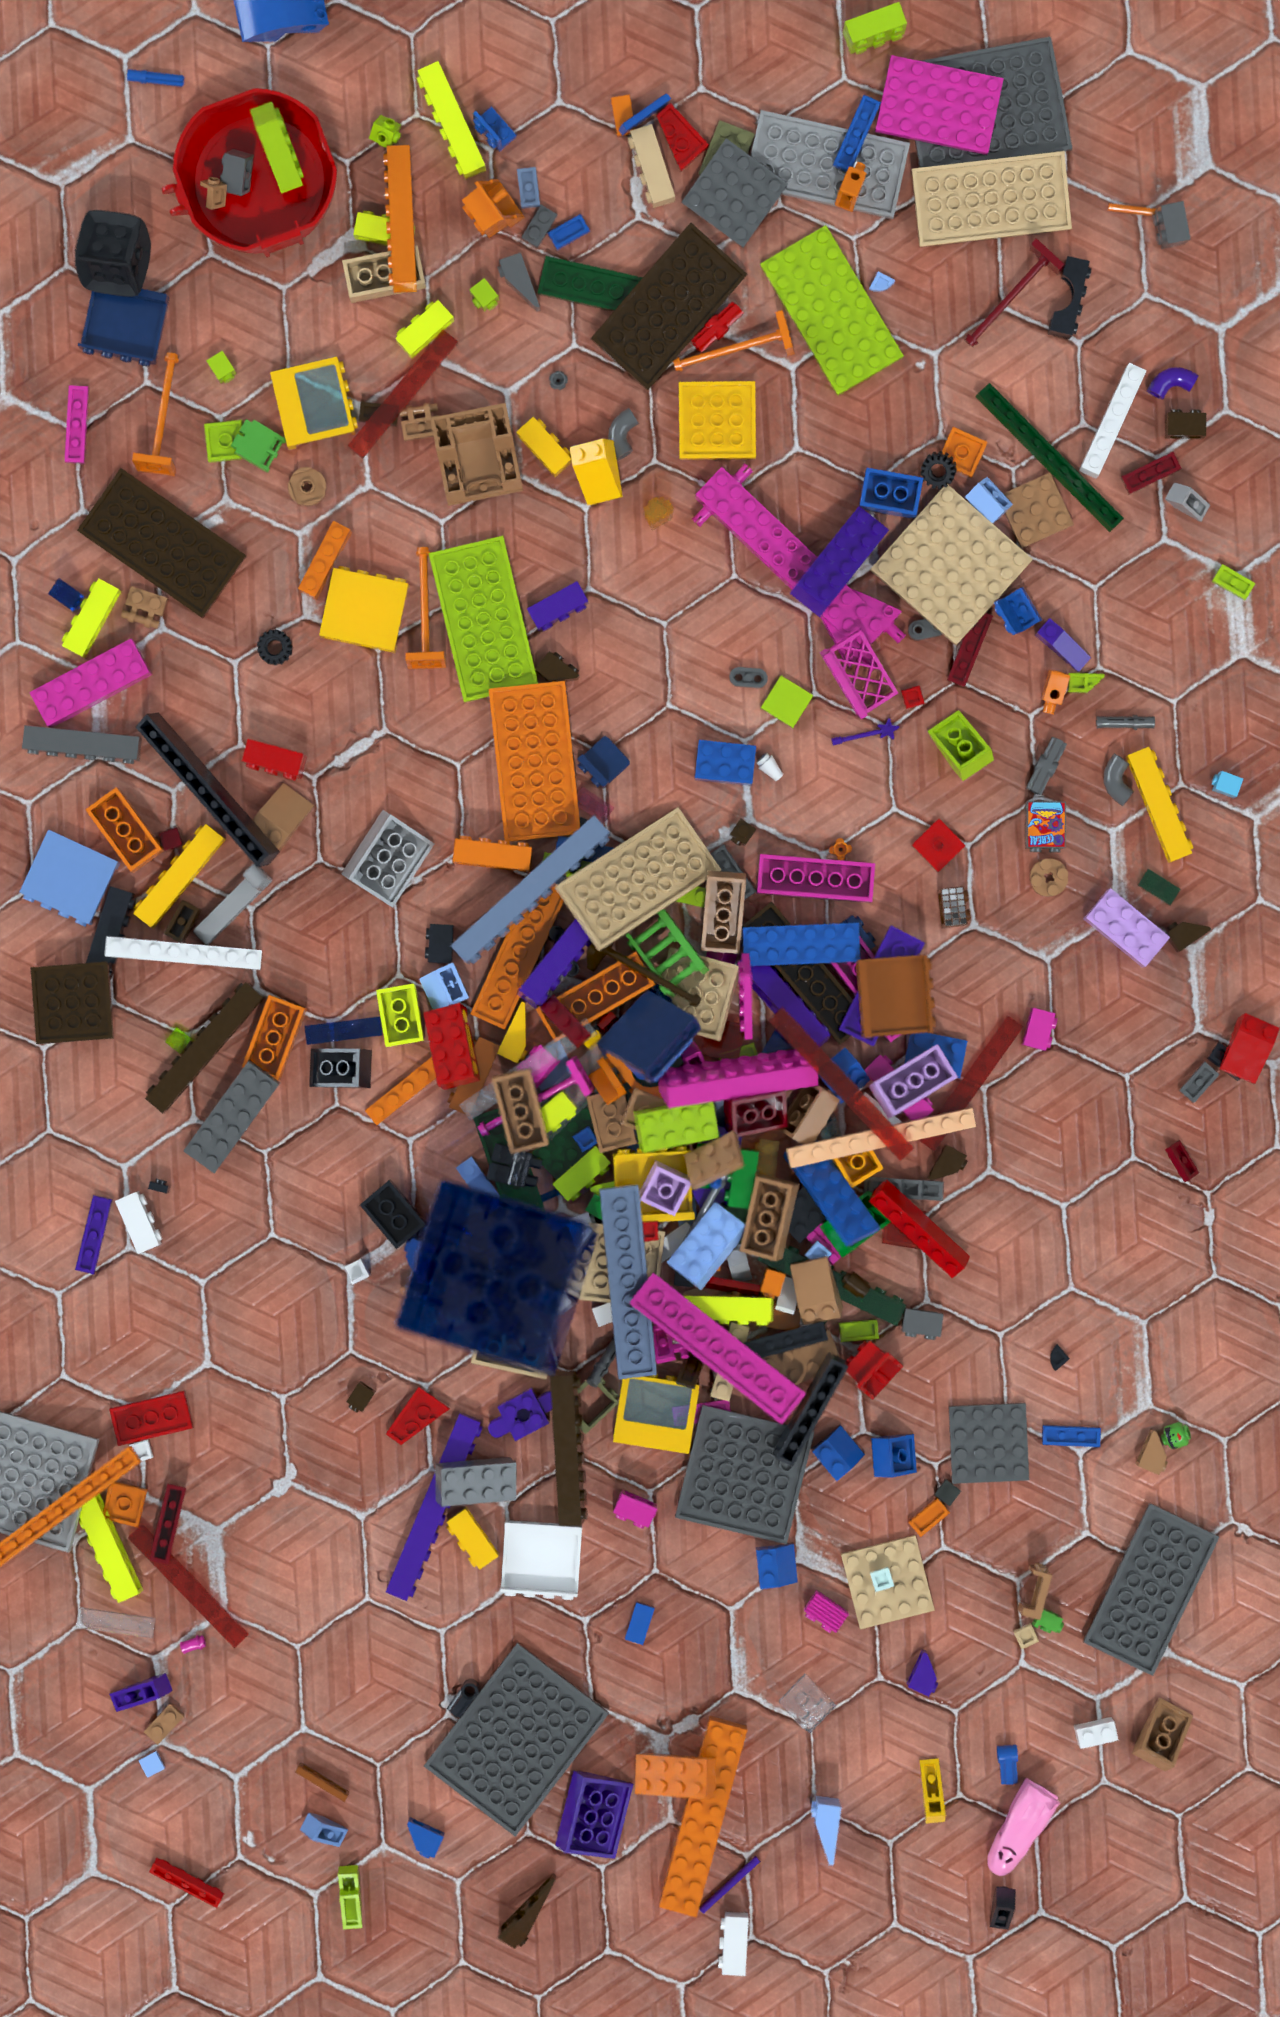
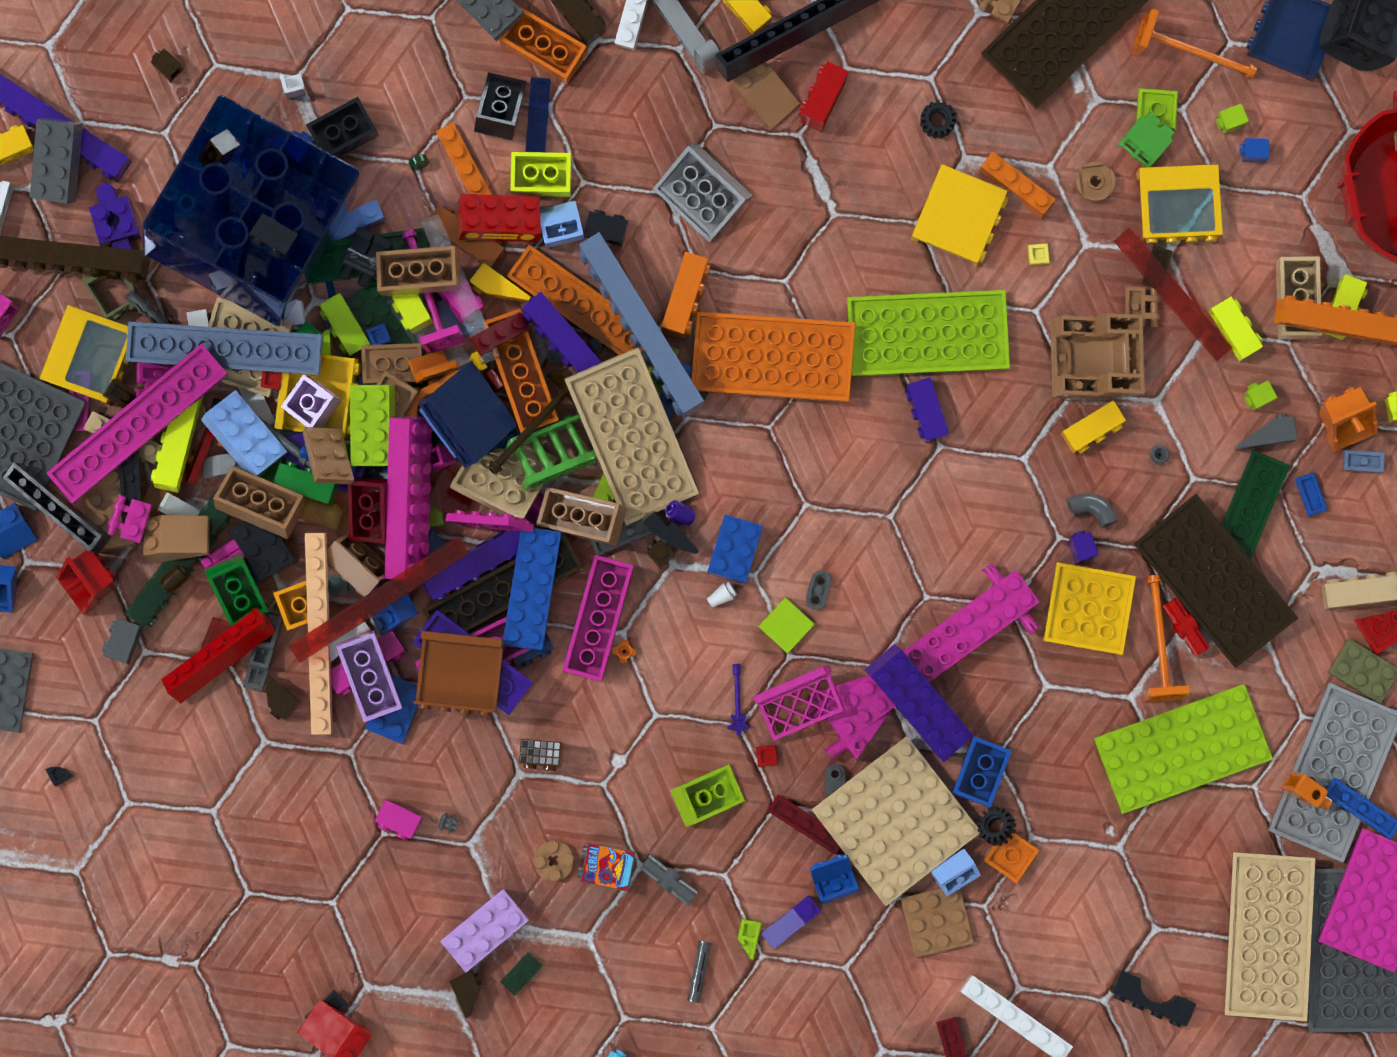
camera: 100 degrees right, 5 degrees down
red wing [386,1386,450,1445] -> none
orange tile [405,547,446,669] -> none
dark grey plate [521,205,558,249] -> none
dark brown slope [535,651,580,682] -> none
yellow slope [570,439,623,506] -> none
dark blue bracket [577,736,630,789] -> none
clear pink plate [577,787,614,824] -> none
clear yellow brick [643,496,674,531] -> none
dark grey plate [682,138,788,248] -> none
orange brick [760,1267,786,1299] -> none
blue plate [783,1140,880,1247] -> none
light blue tile [805,1241,832,1260] -> none
lime tile [839,1319,879,1342] -> none
light blue tile [869,271,895,292] -> none
red plate [911,819,966,872] -> none
clear red tile [919,1016,1023,1152] -> none
dark red tile [964,238,1064,347] -> none
dark green plate [975,383,1124,532] -> none
orange torso [1041,669,1070,715] -> none
dark grey cylinder [1104,753,1134,806] -> none
yellow brick [1125,747,1193,863] -> none
dark red plate [1165,1140,1199,1183] -> none
dark grey plate [1179,1062,1220,1103] -> none
none -> dark pink plate [107,495,152,544]
none -> dark brown brick [197,129,240,174]
none -> black brick [249,213,298,260]
none -> dark green tile [408,154,429,171]
none -> dark grey wheel [438,812,459,834]
none -> black slope [641,510,699,554]
none -> dark purple brick [665,500,695,526]
none -> light yellow tile [1027,243,1050,266]
none -> dark purple brick [1068,530,1099,564]
none -> blue brick [1239,138,1269,163]

